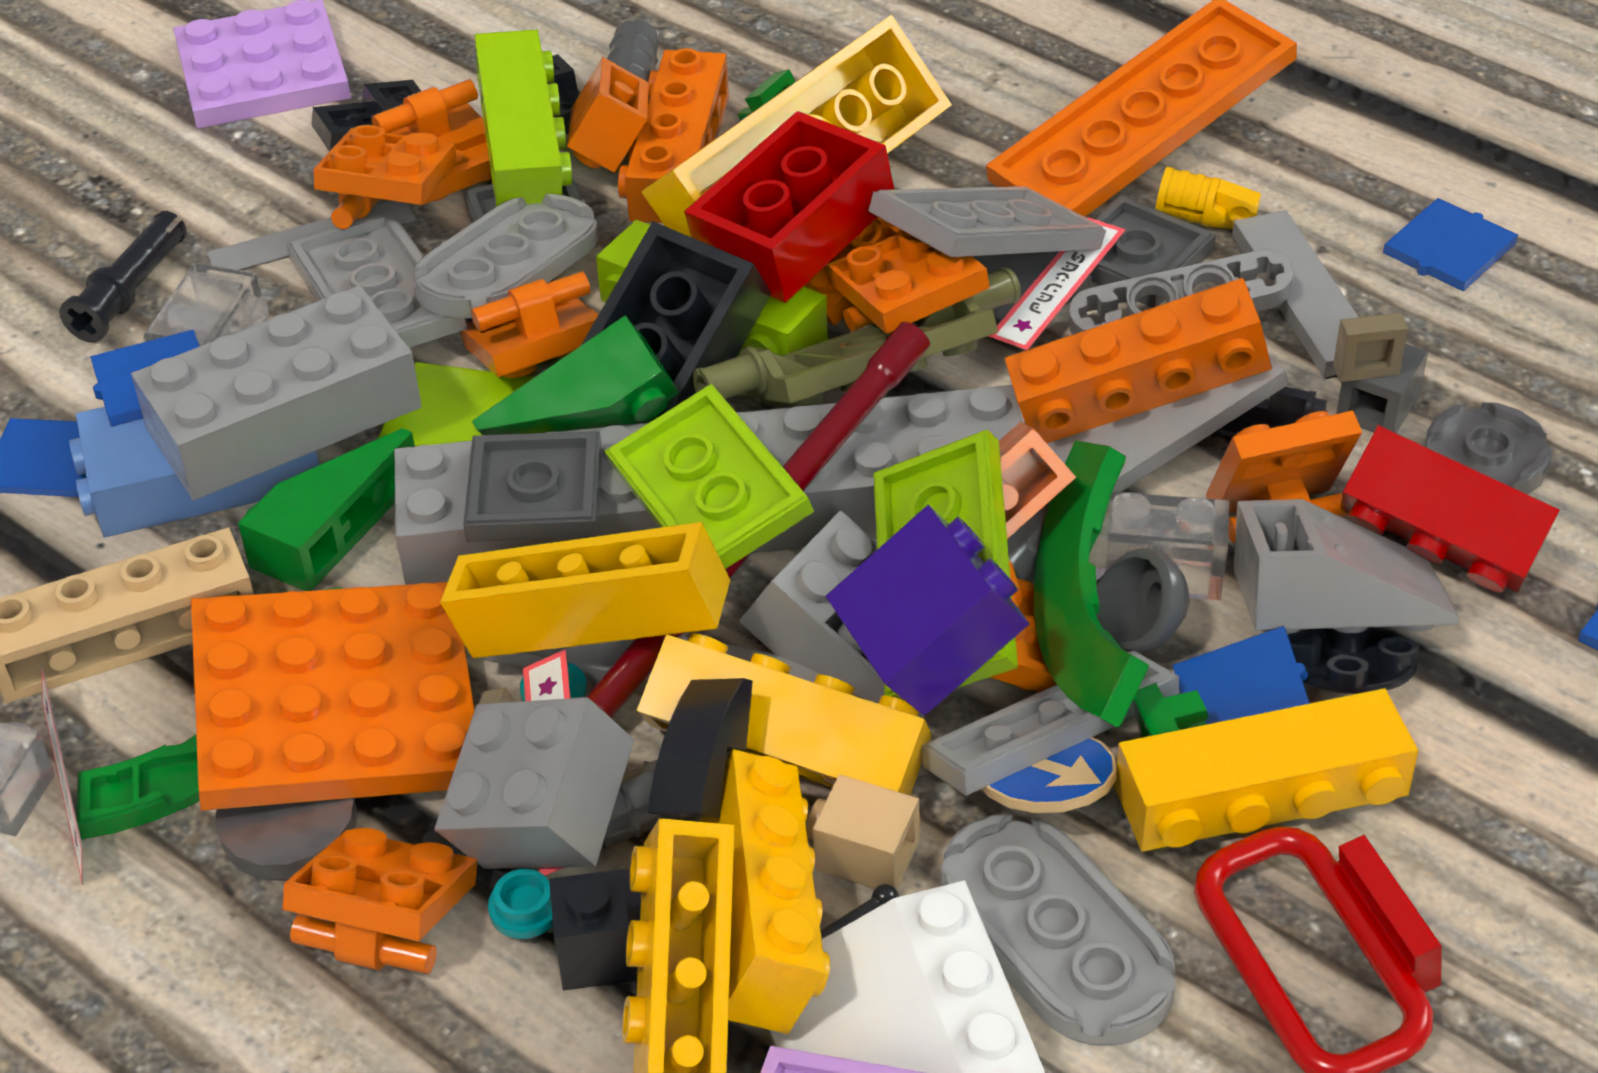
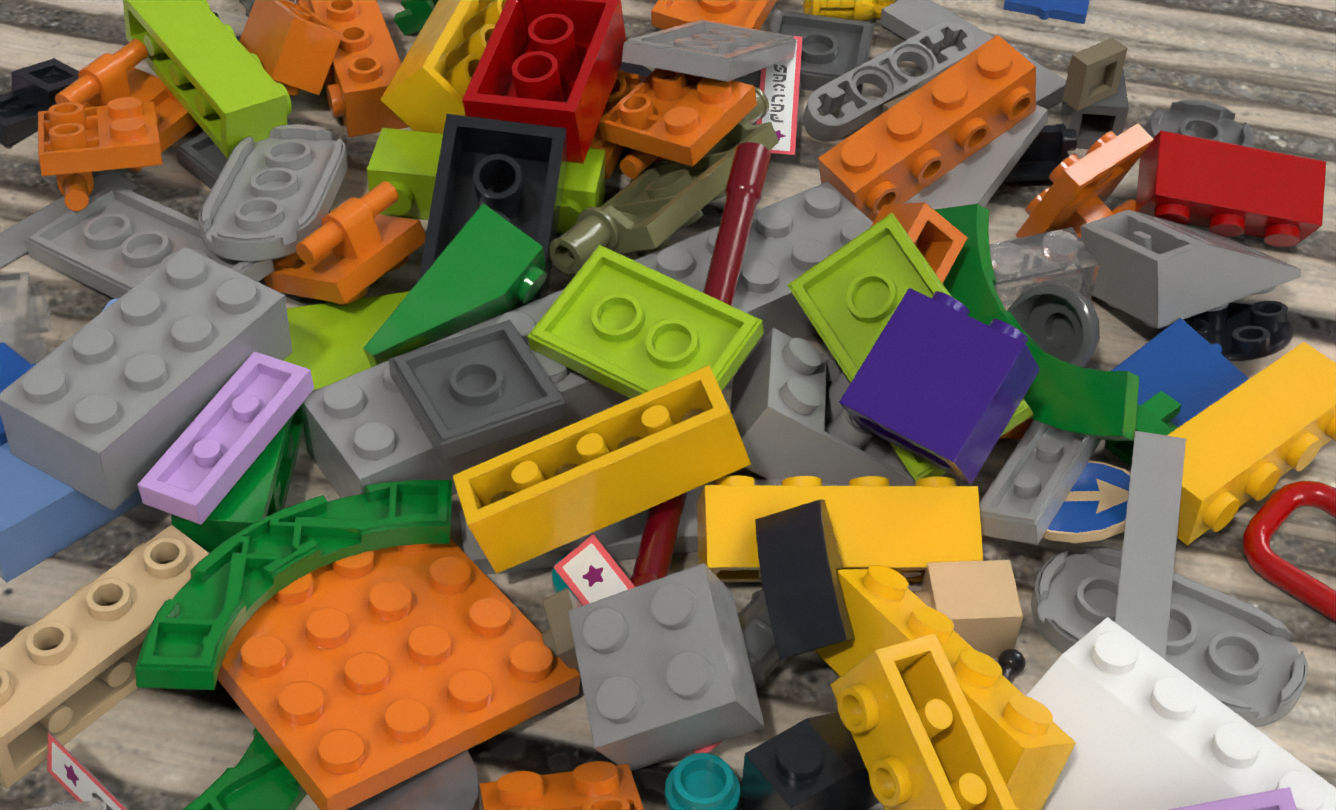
camera: 30 degrees left, 0 degrees up
none -> green tile [135,480,452,690]
none -> lavender plate [137,351,314,525]
none -> light grey sticker [1115,431,1186,660]

